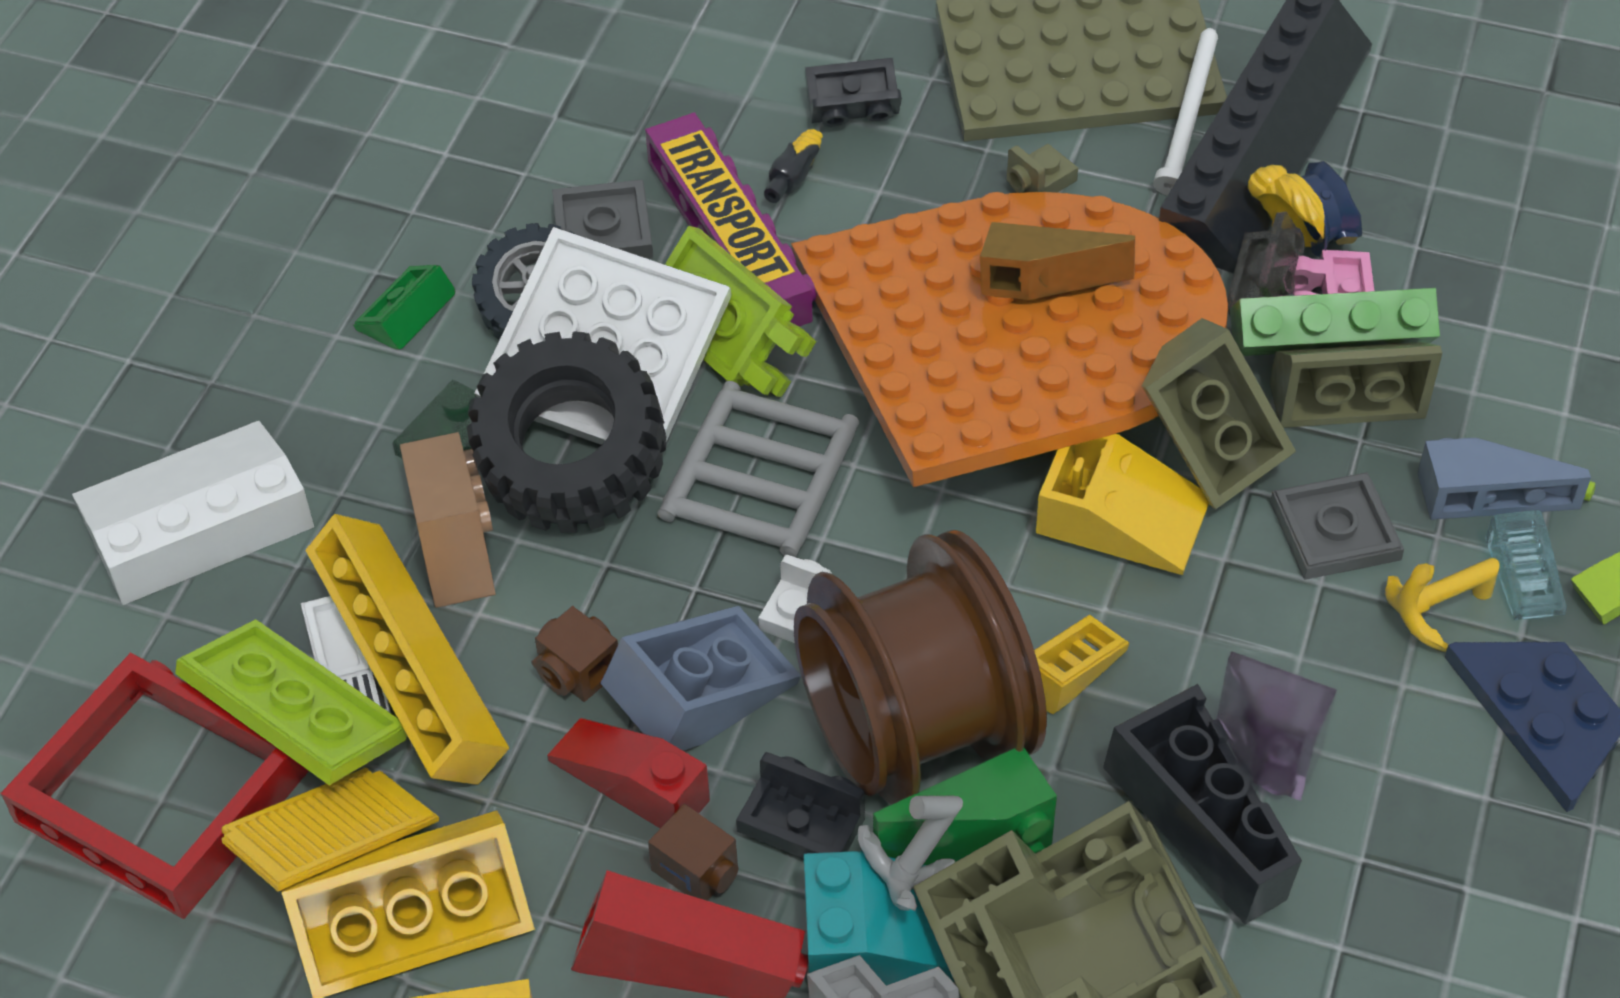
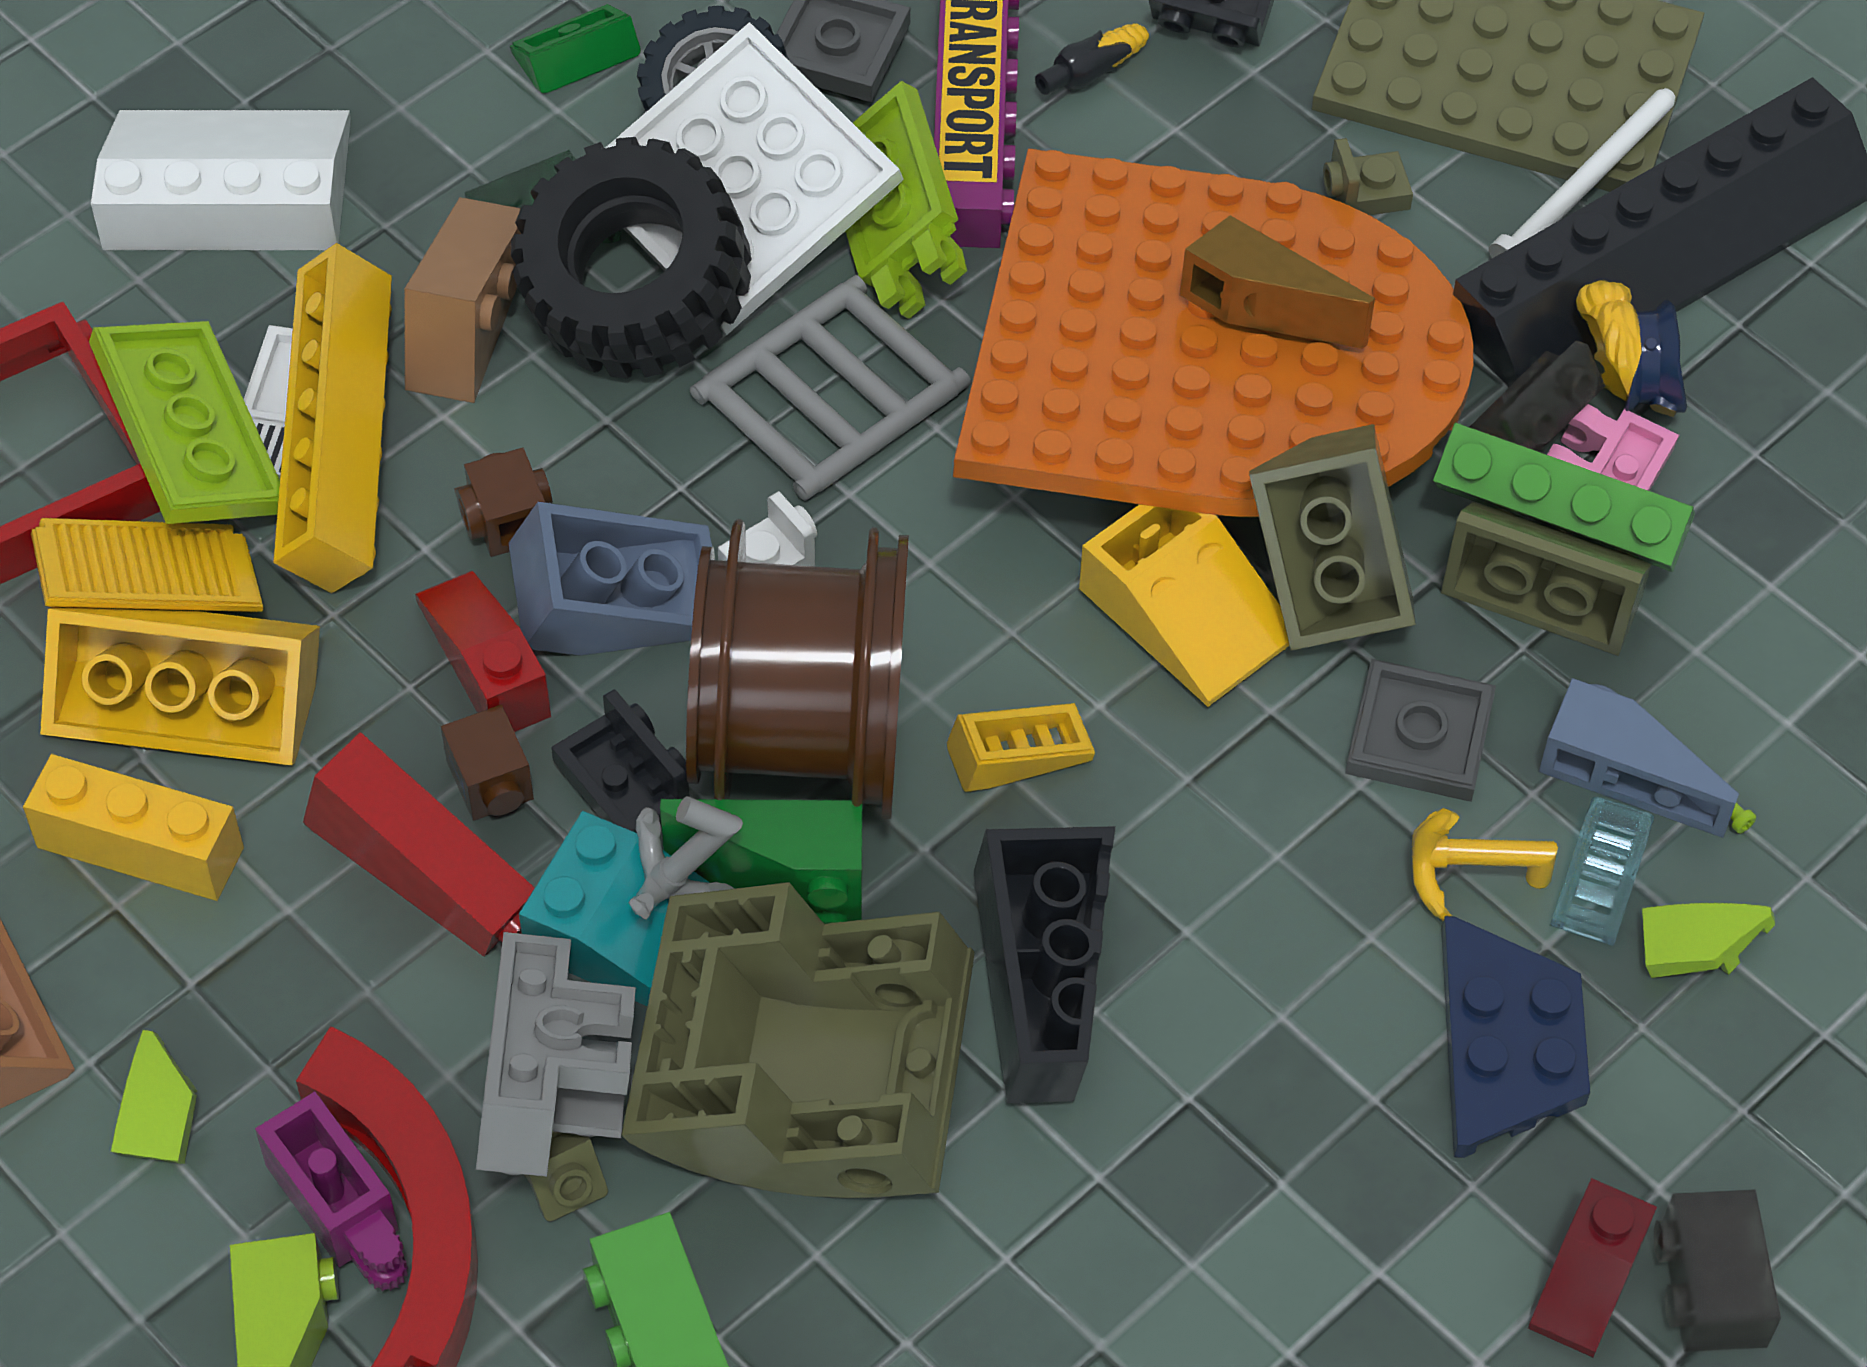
camera: 25 degrees right, 5 degrees up
slope [1217,651,1337,801] -> none

